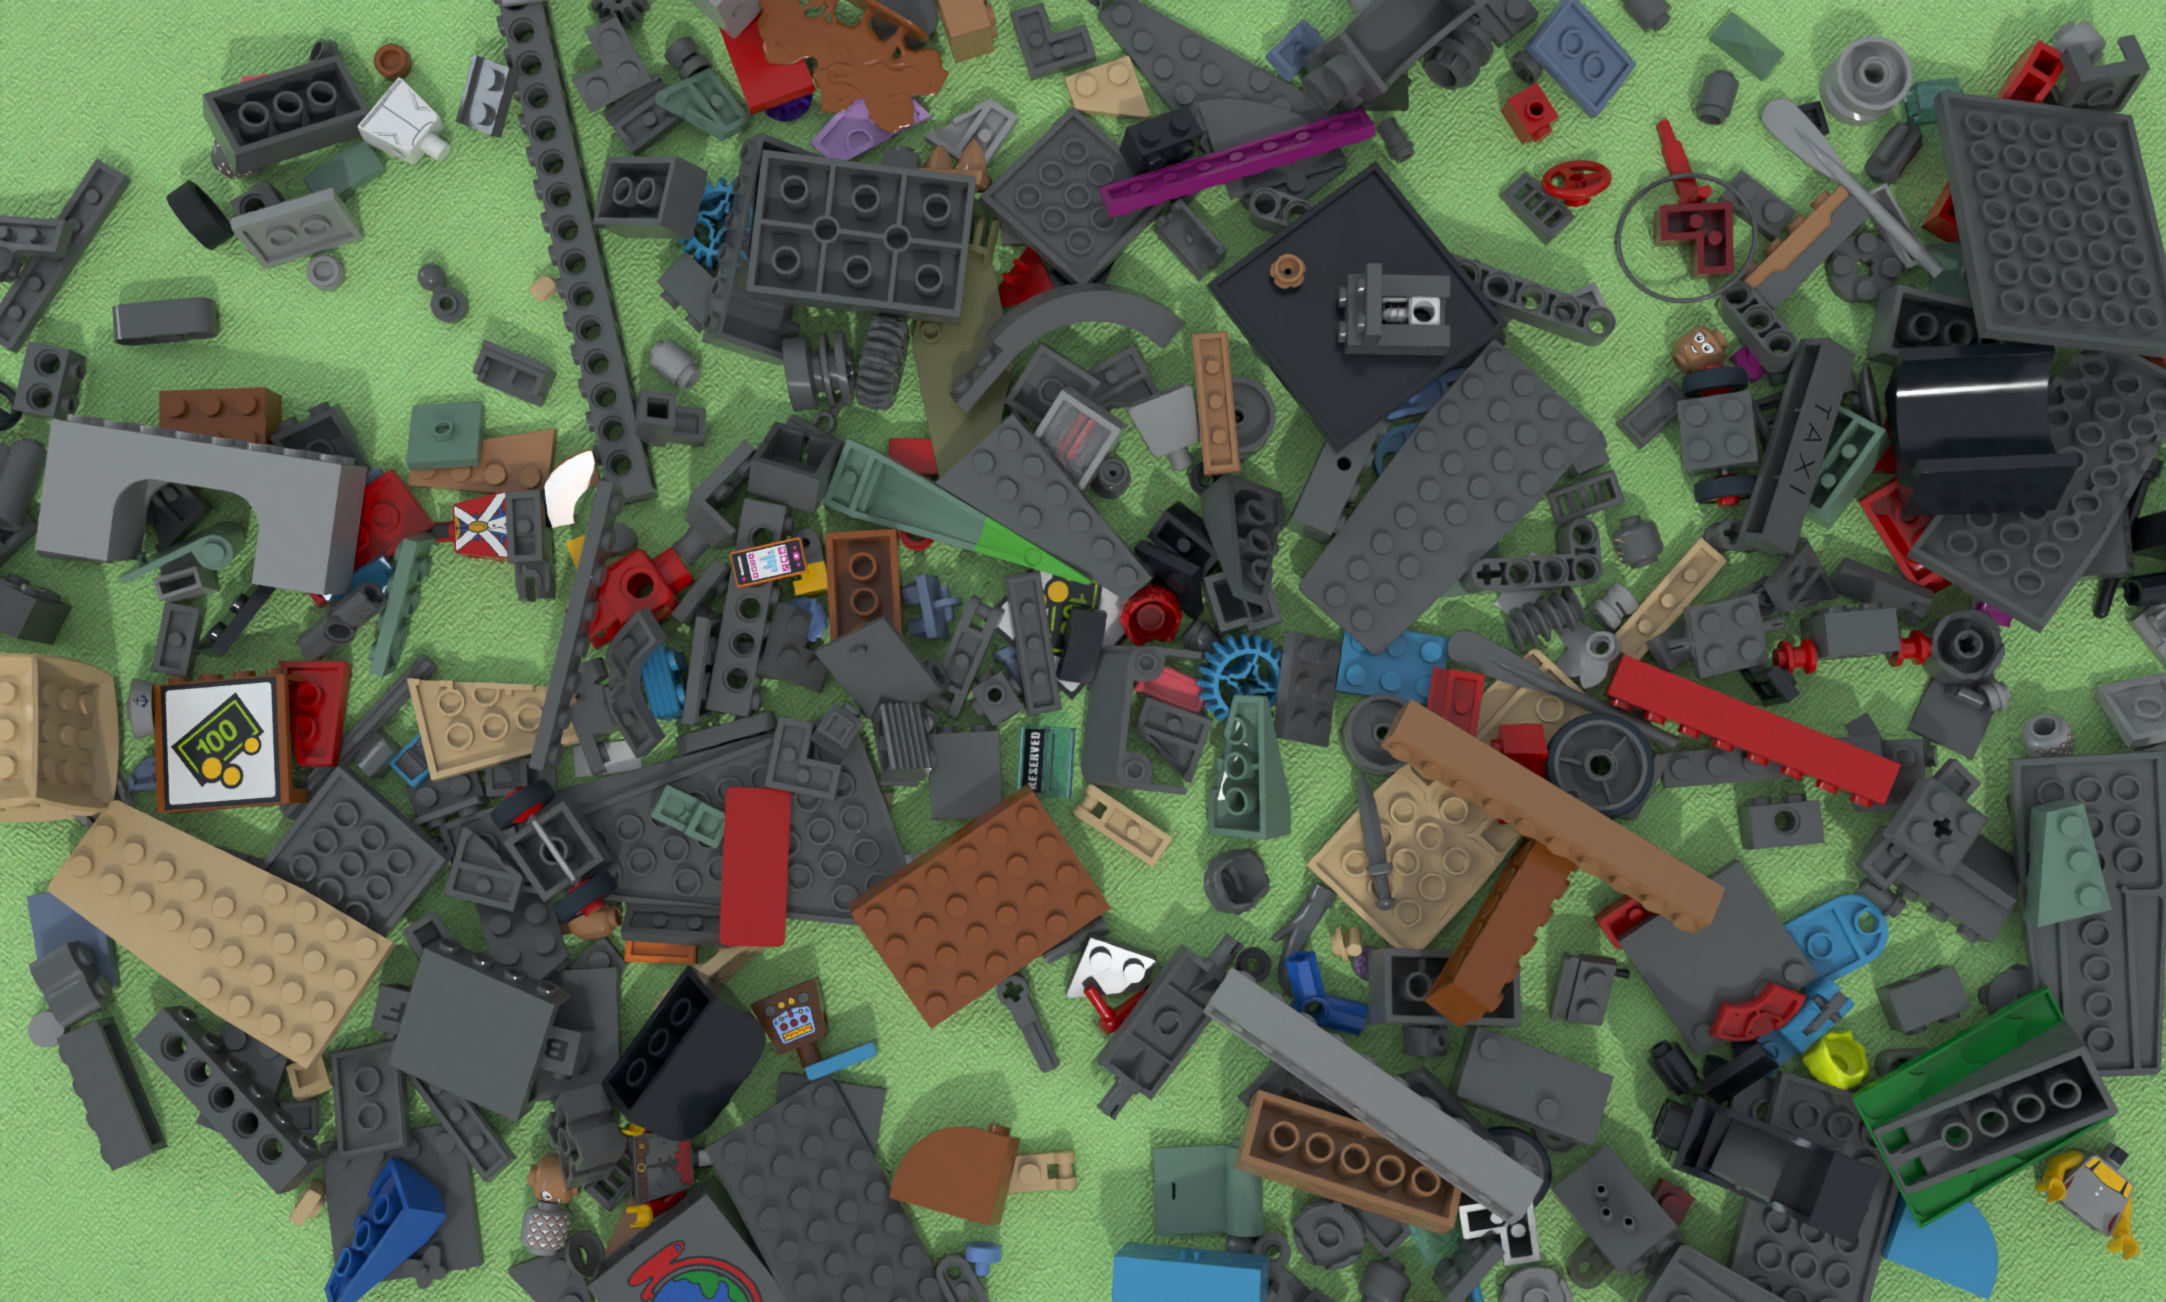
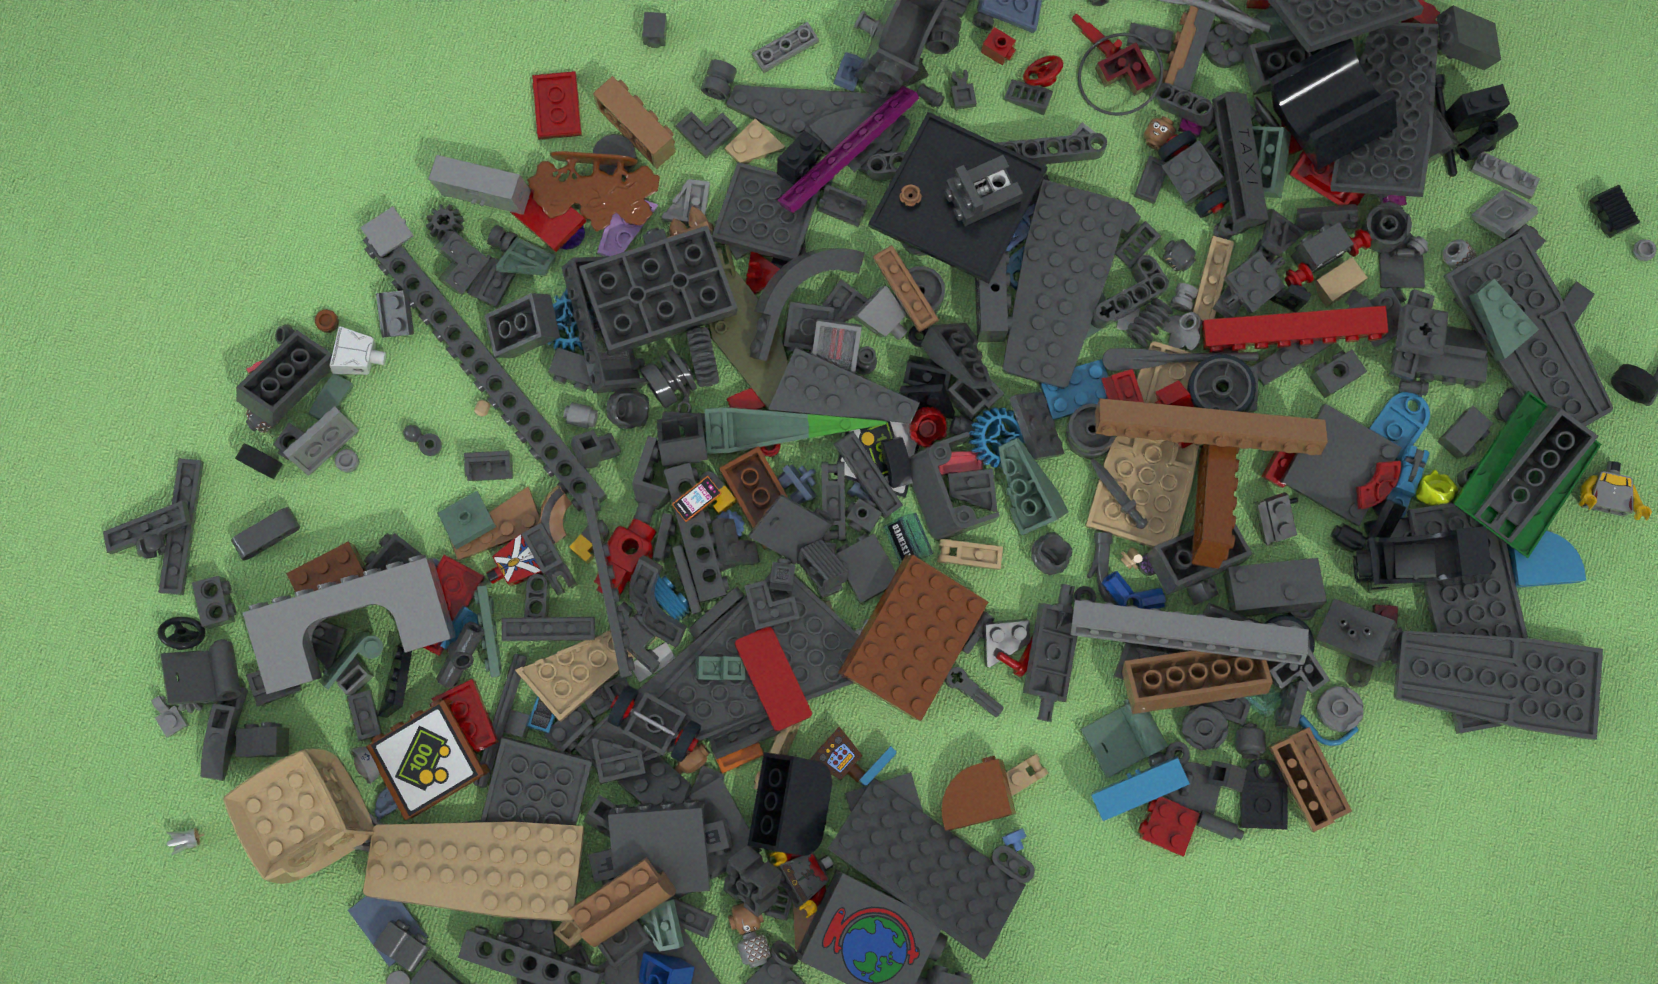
camera: 30 degrees left, 5 degrees down
none -> dark grey tile [502,617,595,642]
none -> dark grey beam [524,574,550,642]
none -> medium nougat brick [568,857,676,947]
none -> dark grey hair [606,388,649,429]
none -> sand green wing [640,899,684,952]
none -> dark grey plate [951,70,977,110]
none -> tan brick [1315,257,1368,307]

